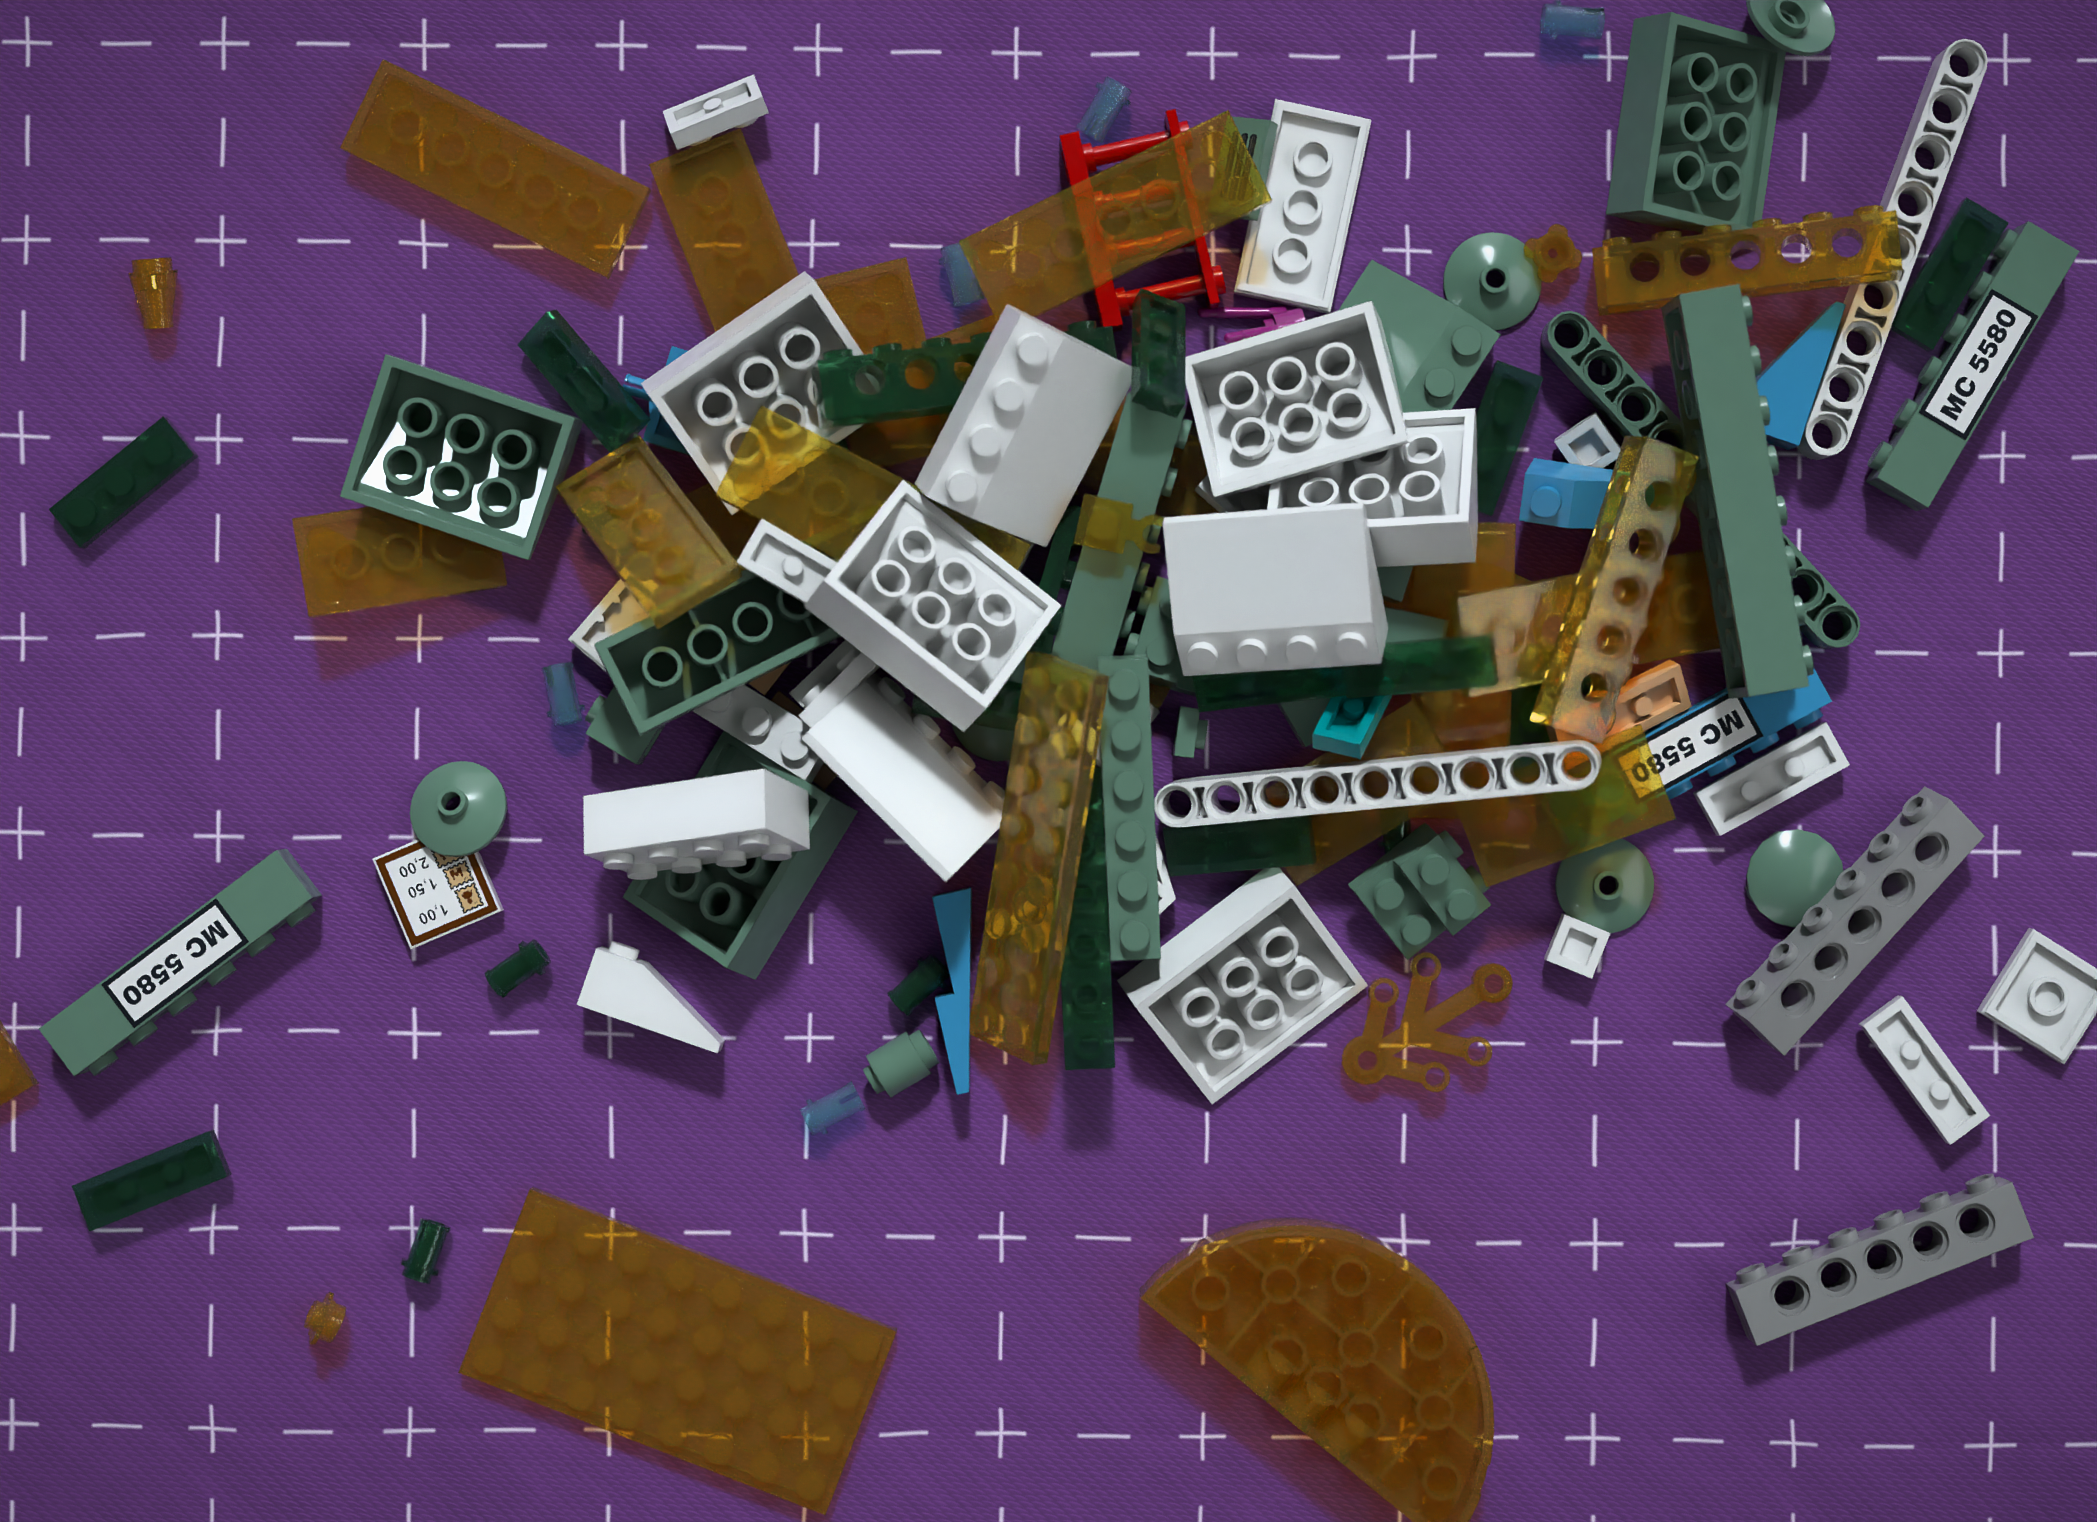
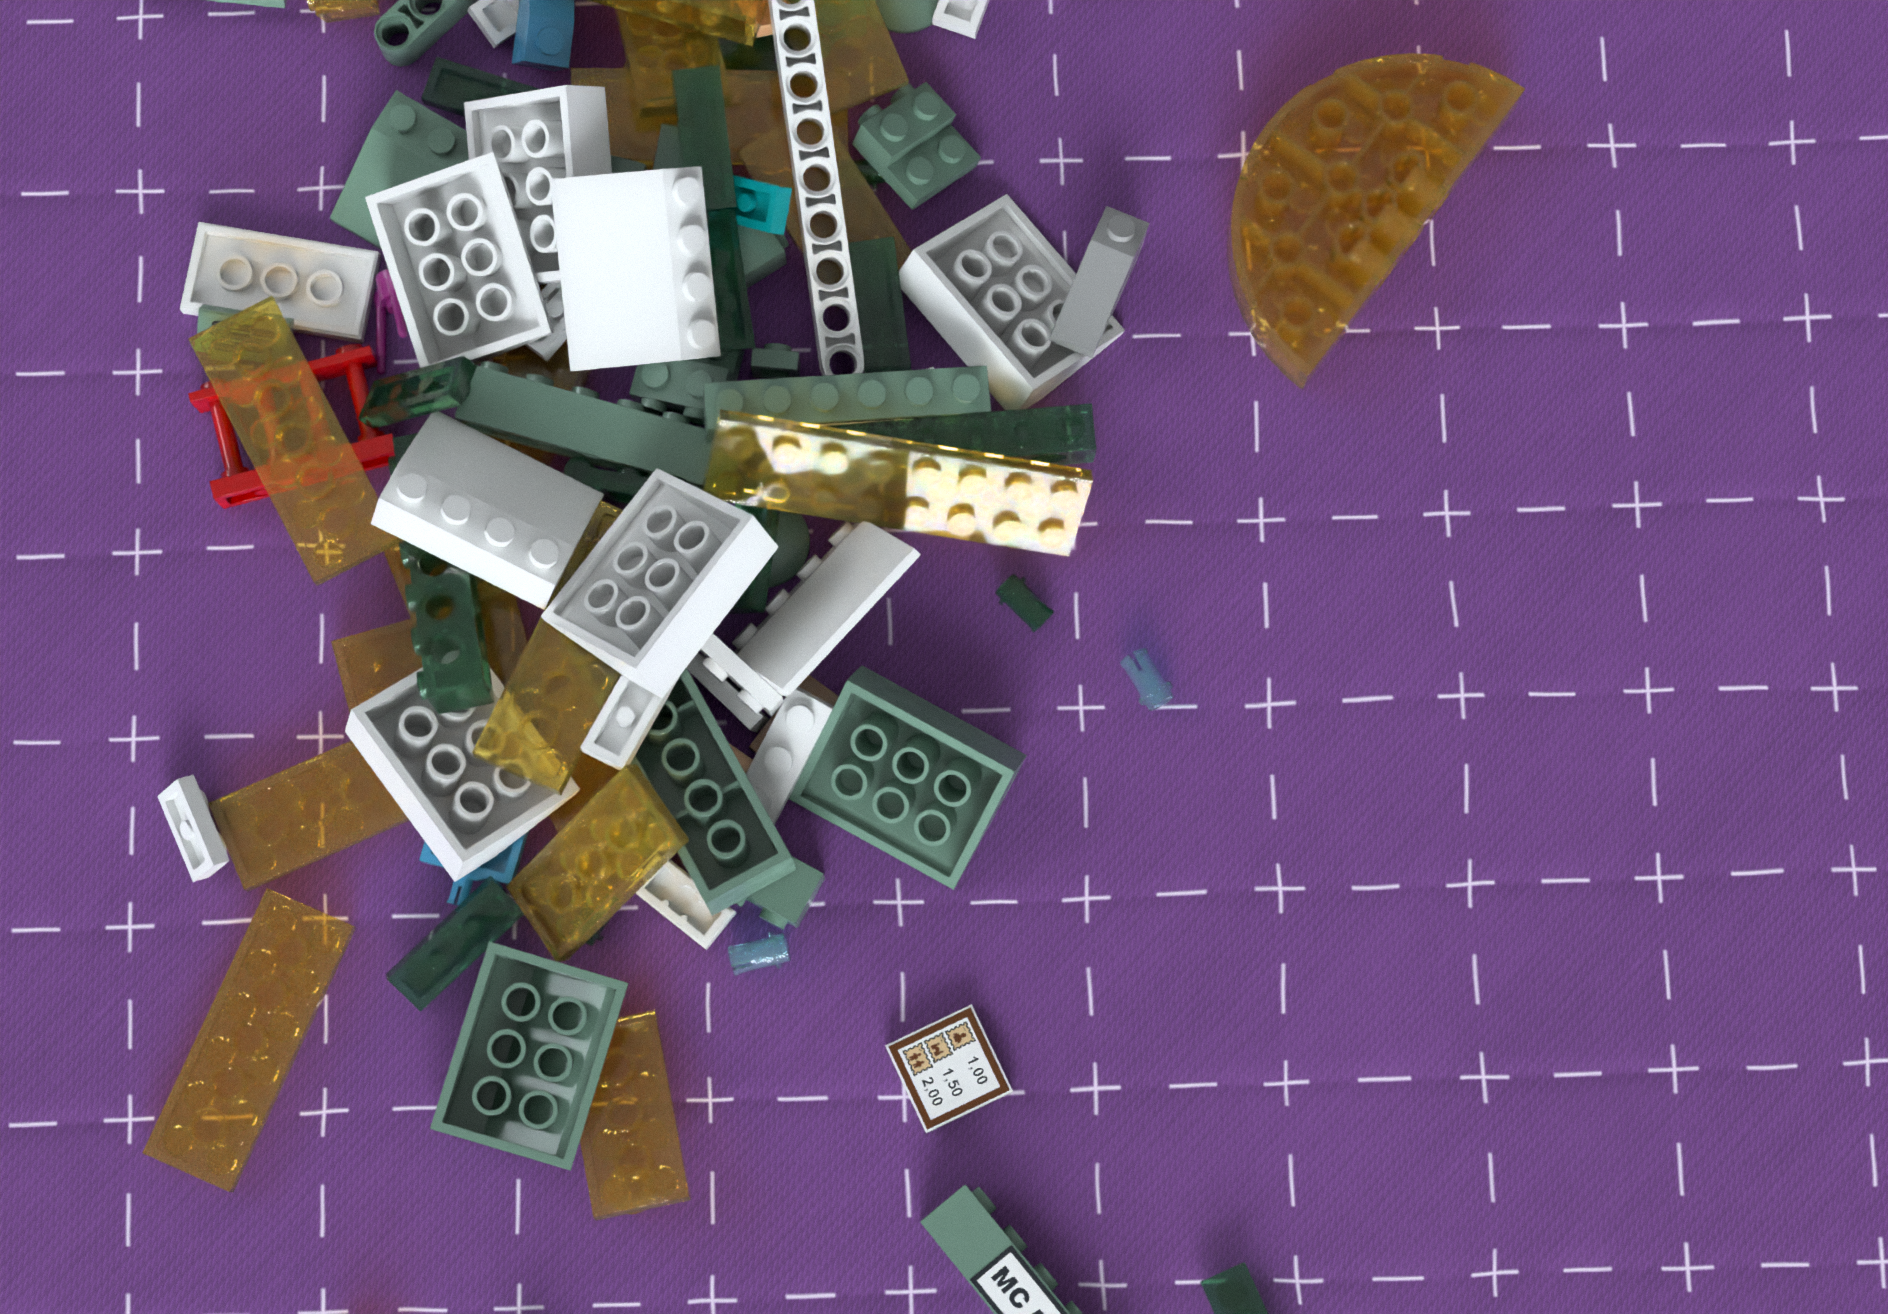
camera: 90 degrees left, 10 degrees down
clear yellow plate [304,1292,346,1345] -> none
pin [400,1217,451,1284] -> none
sand green dish [410,761,507,857] -> none
clear yellow plate [458,1187,897,1515] -> none
clear green pin [484,939,551,998] -> none
white slope [577,941,725,1053] -> none
white brick [583,769,810,880] -> none
sand green brick [863,1029,940,1098] -> none
dark azure slope [932,887,972,1095] -> none
clear light blue pin [938,241,985,307] -> none
clear yellow plate [1074,493,1164,554] -> none
clear light blue pin [1076,76,1132,144] -> none
clear yellow plant [1342,952,1513,1092] -> none
sand green dish [1443,232,1542,331] -> none
clear yellow plate [1523,224,1582,283] -> none
clear light blue pin [1540,0,1605,39] -> none
none -> light grey slope [1049,206,1150,358]

